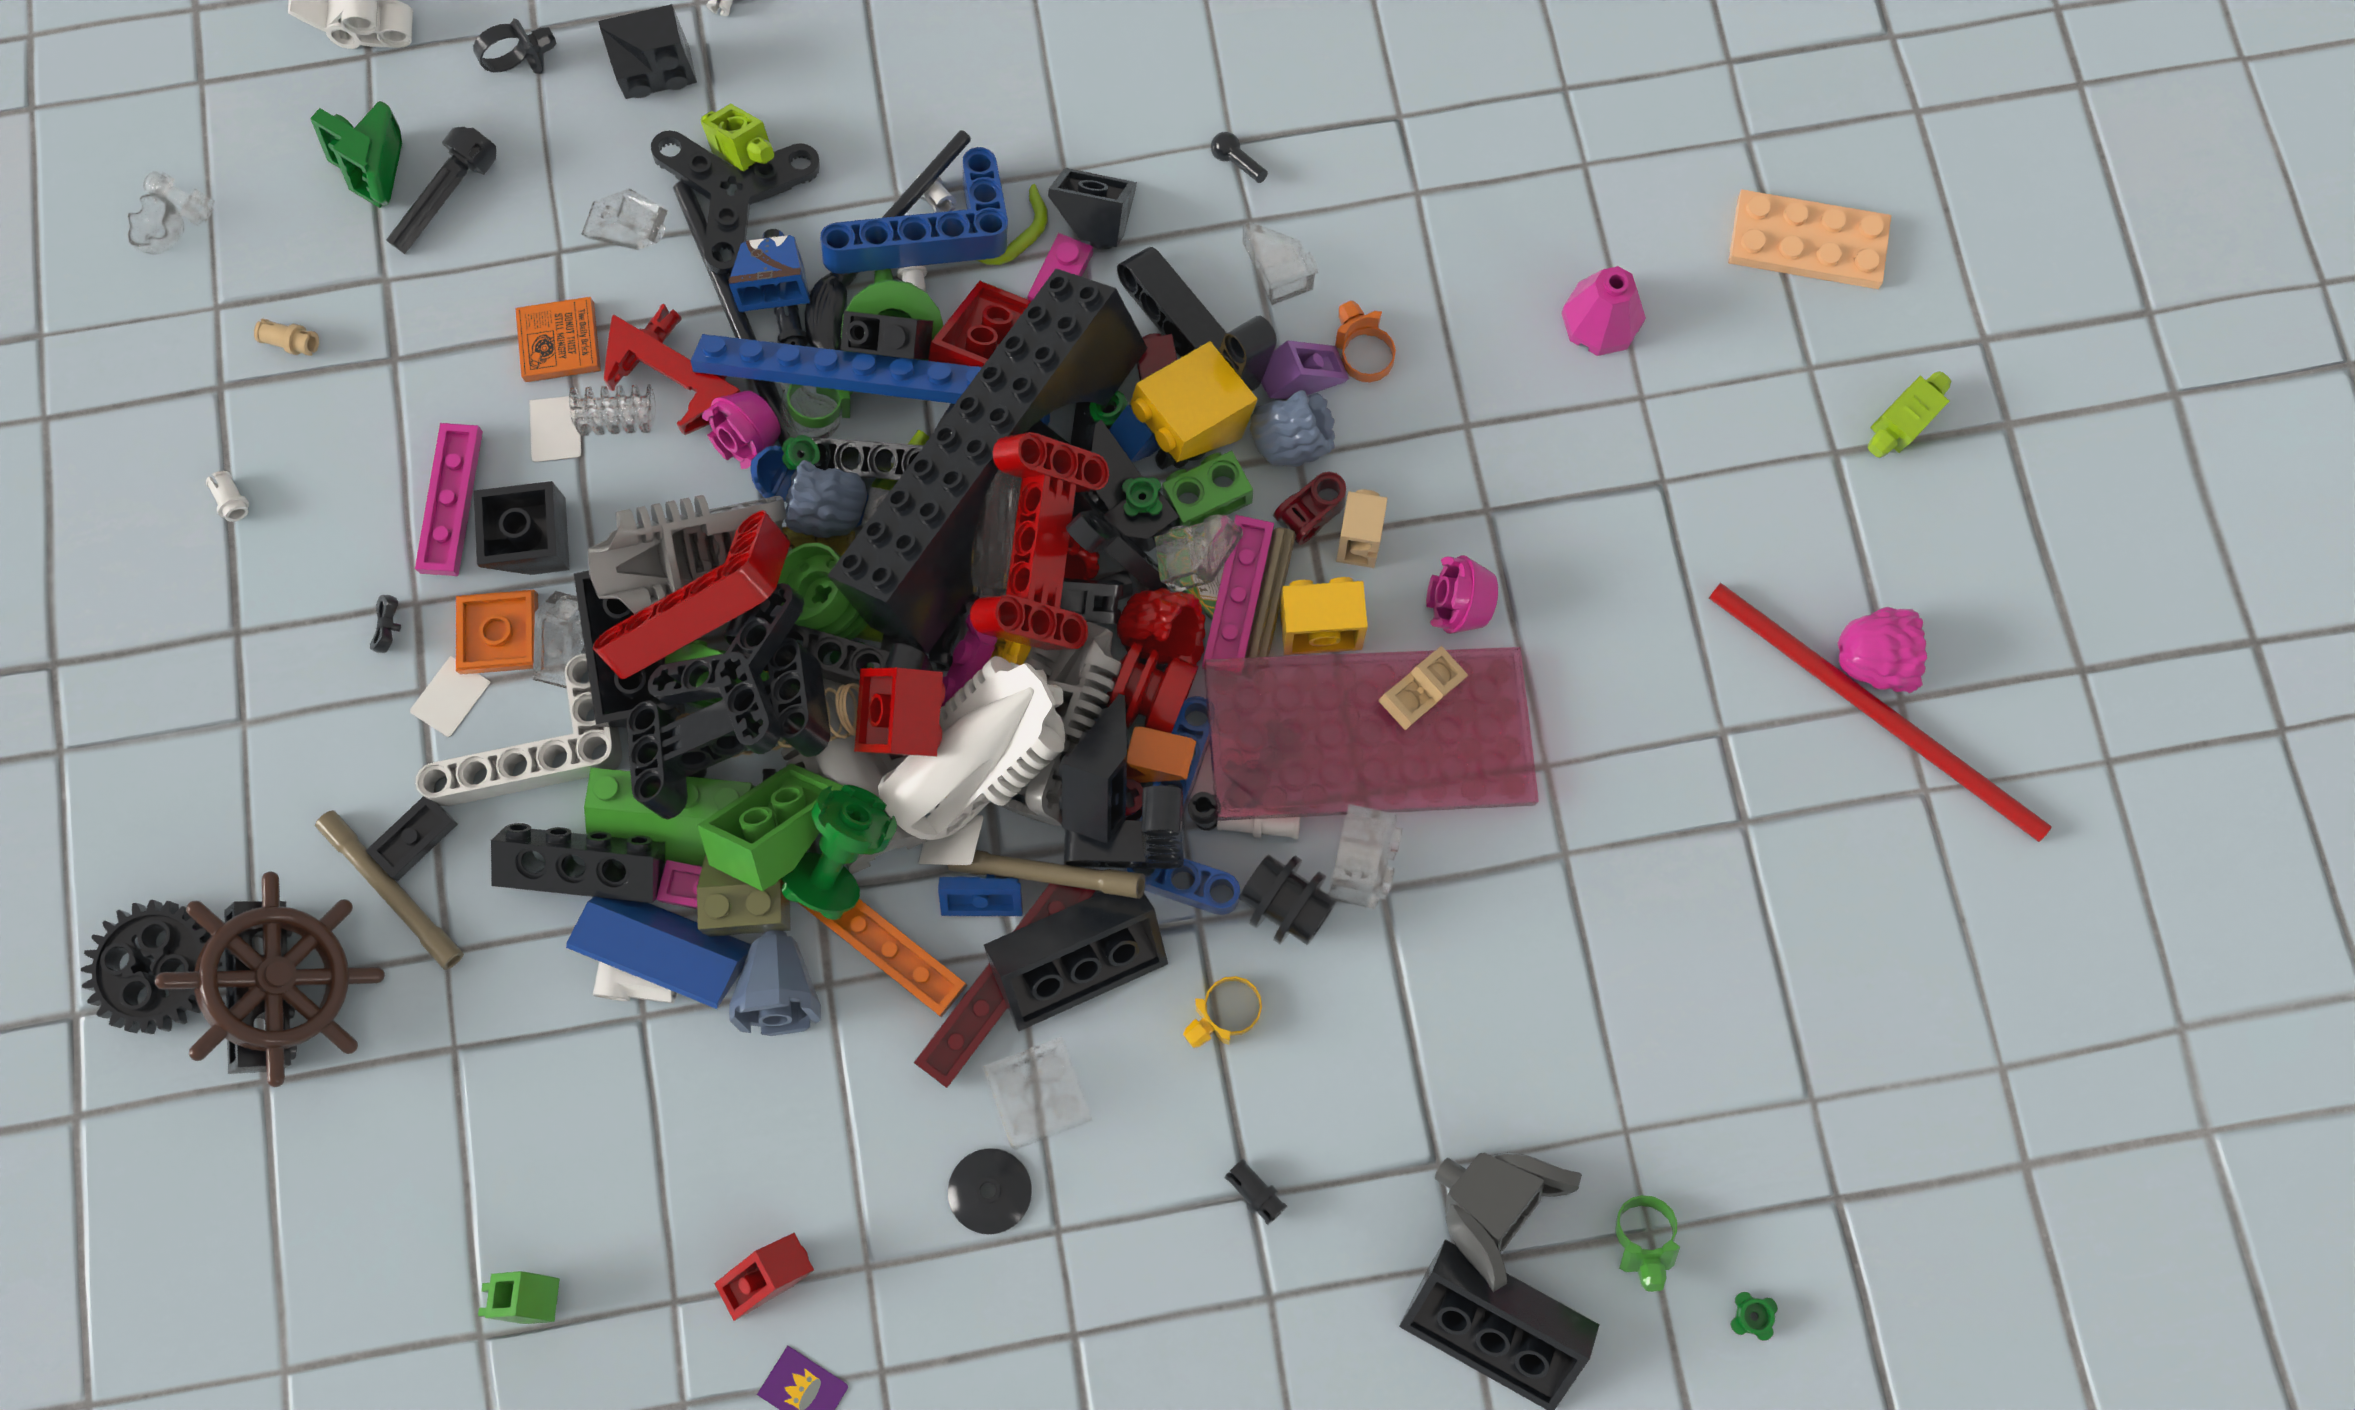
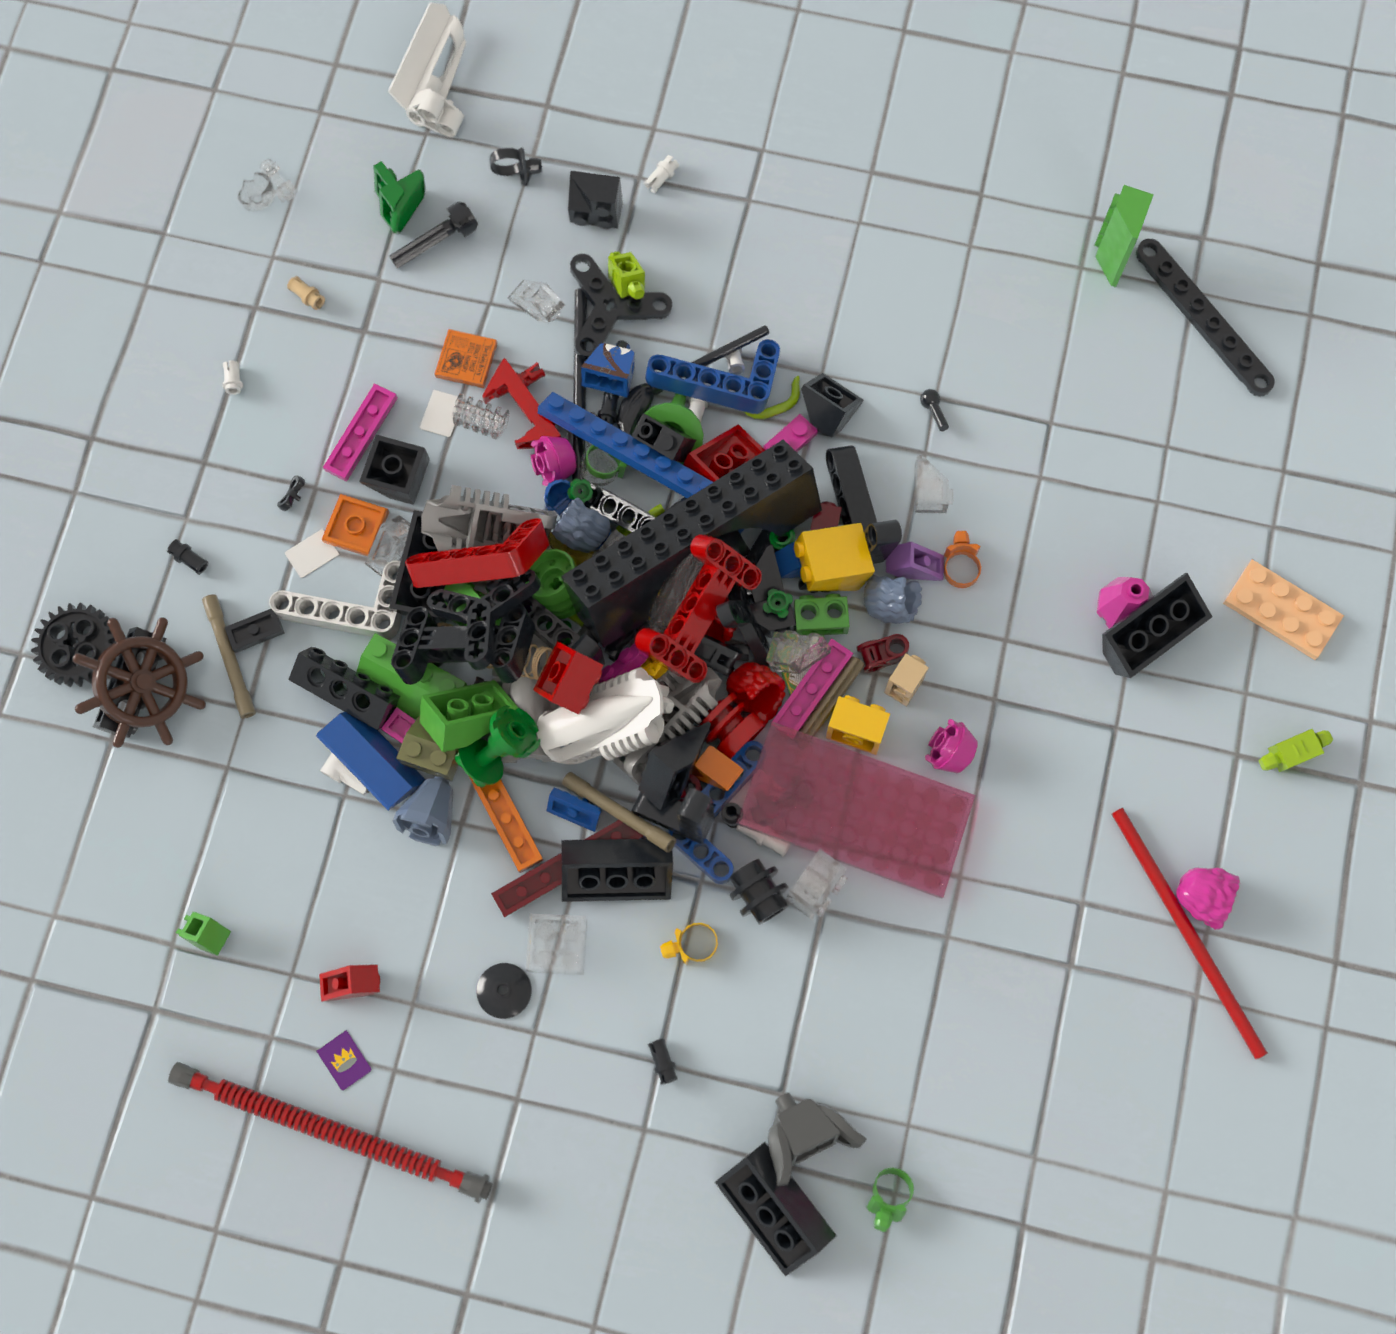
camera: 25 degrees right, 0 degrees up
white sticker [918,815,984,865] -> none
tan slope [1378,646,1468,730] -> none
green plate [1730,1292,1778,1341] -> none
none -> black pin [167,539,209,575]
none -> black slope [1102,573,1213,678]

